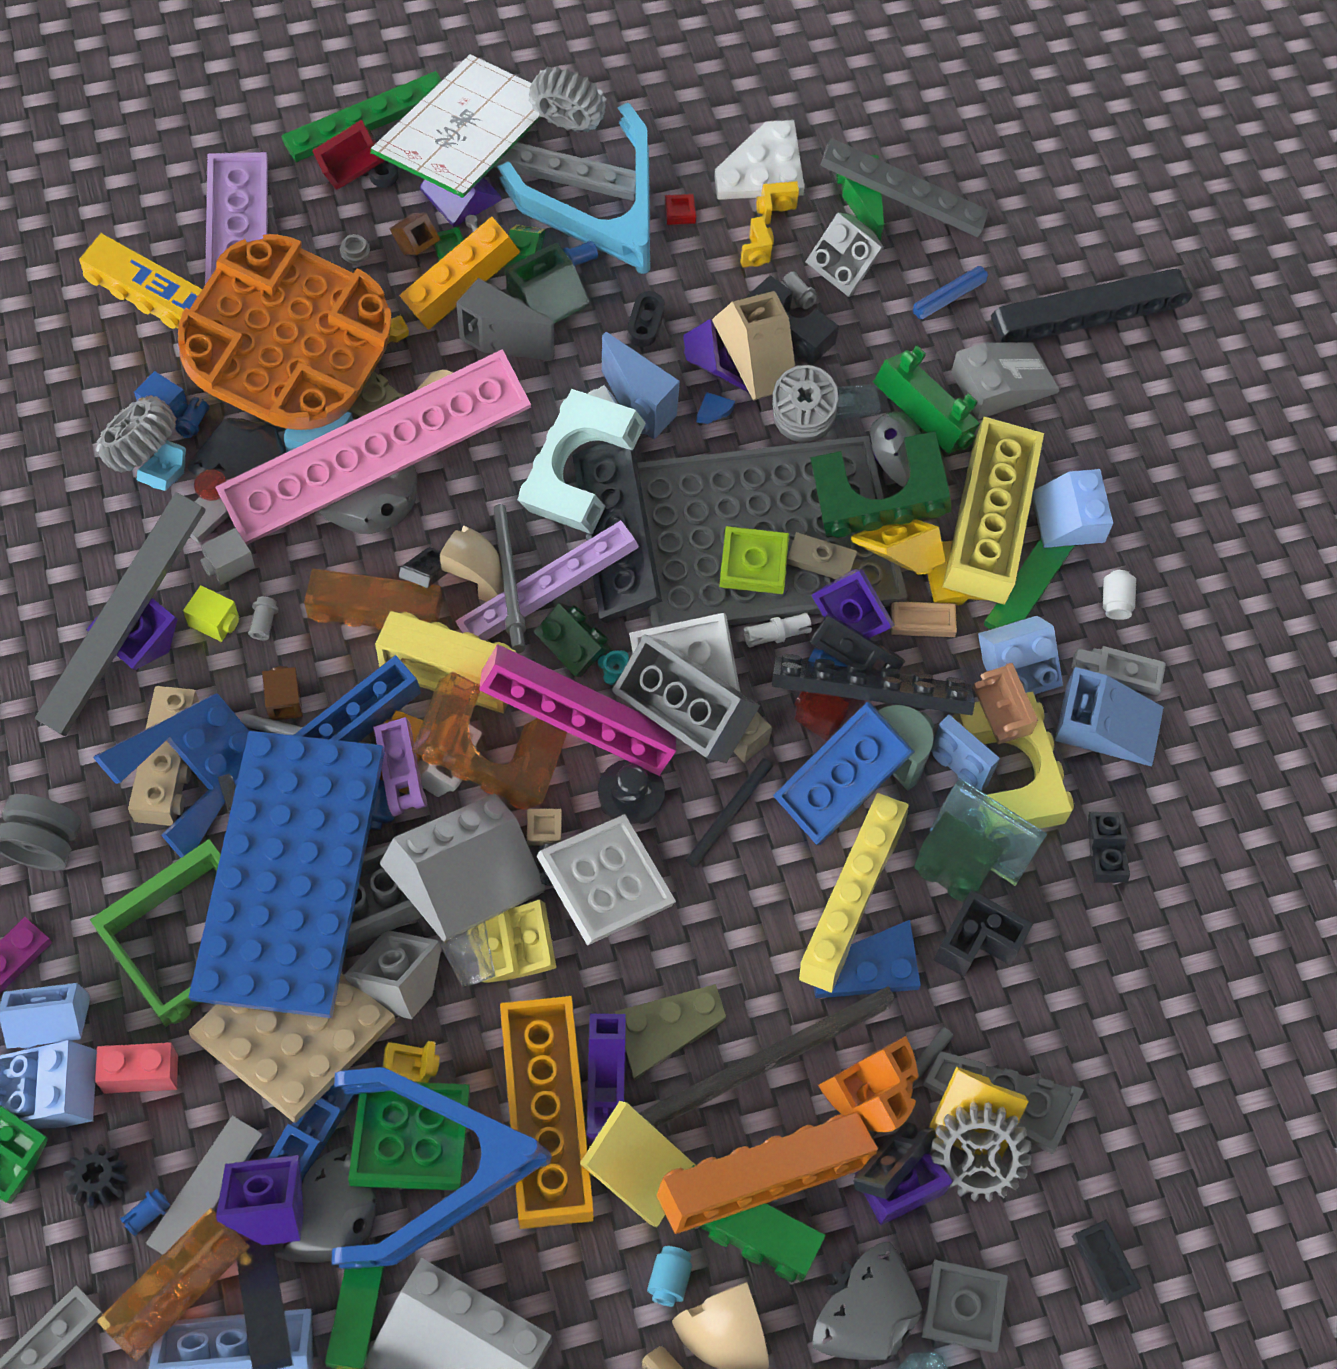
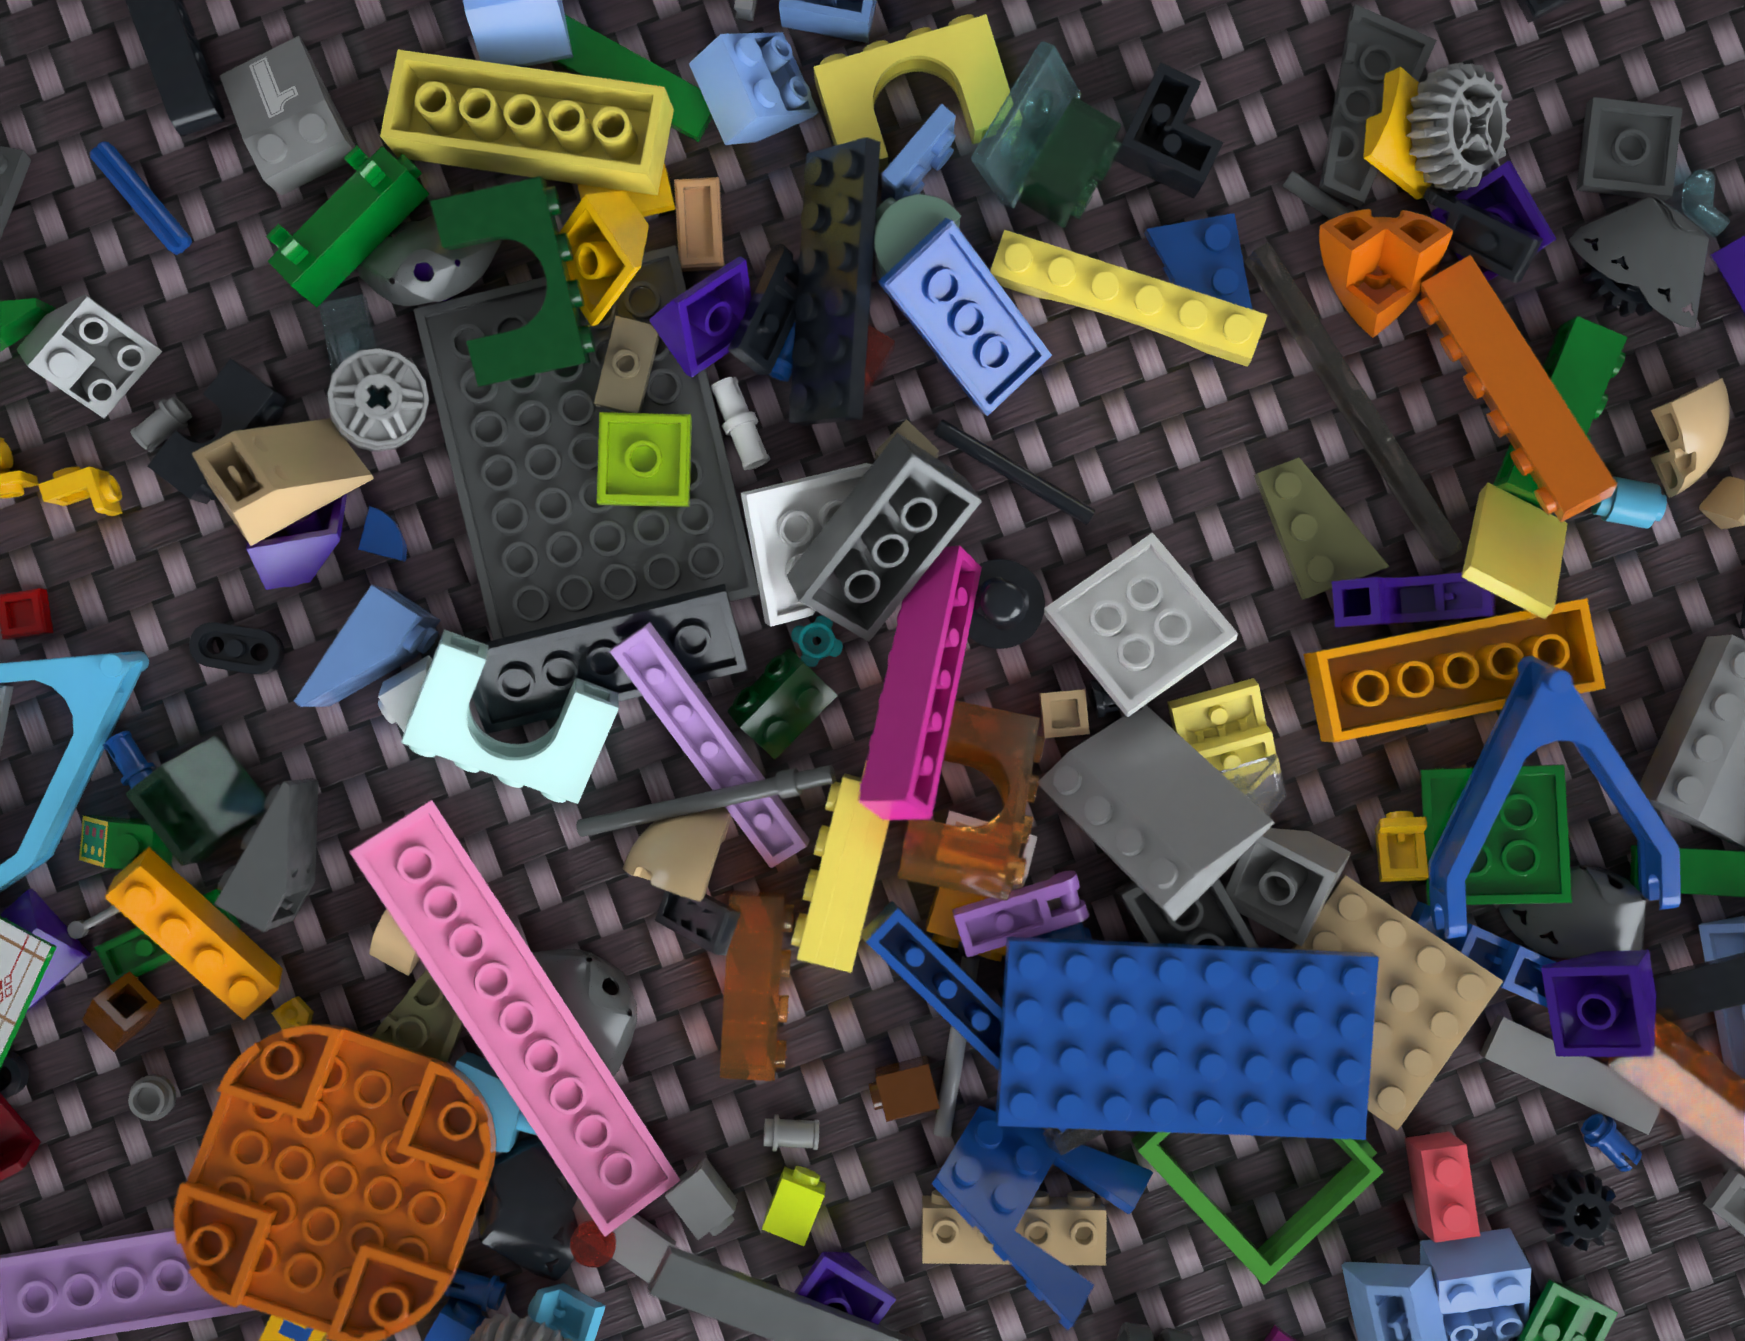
camera: 85 degrees left, 25 degrees up
nougat hinge [973,663,1038,744] -> none

